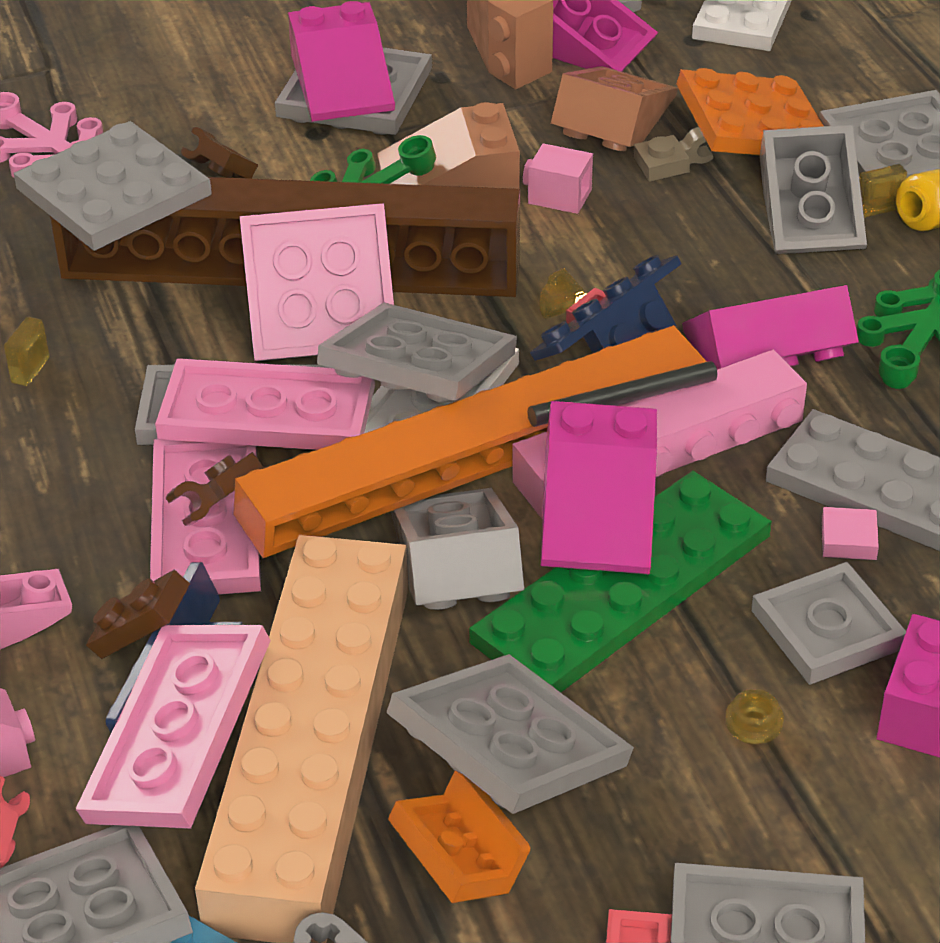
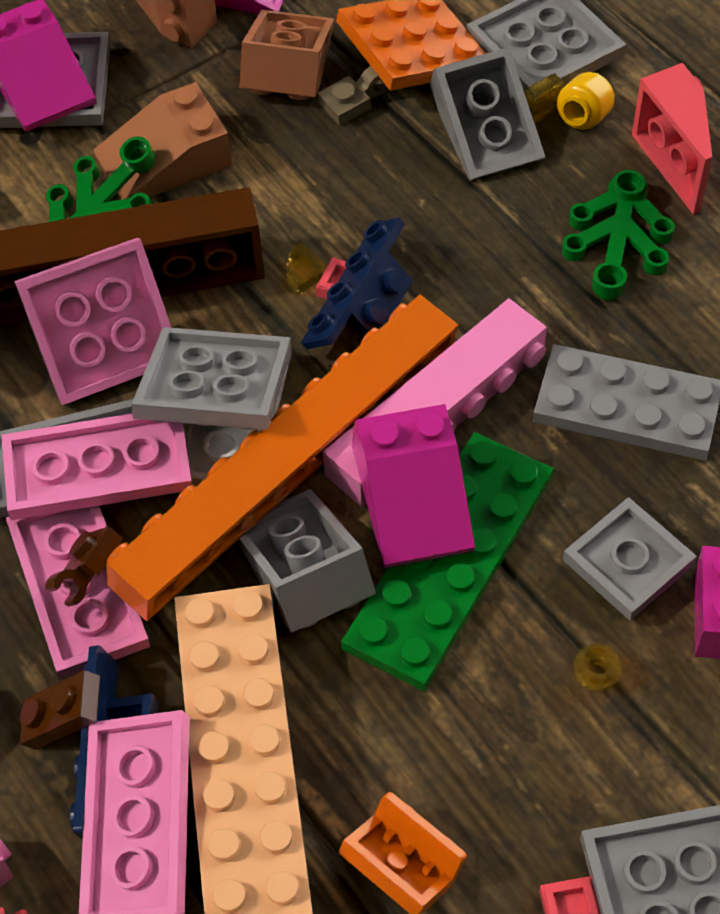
camera: 15 degrees left, 15 degrees up
light grey plate [387,654,634,814] -> none
bright pink brick [523,144,593,214] -> none
pearl dark grey bar [527,361,718,427] -> none
dark pink slope [682,285,859,370] -> none
bright pink tile [822,507,879,560] -> none

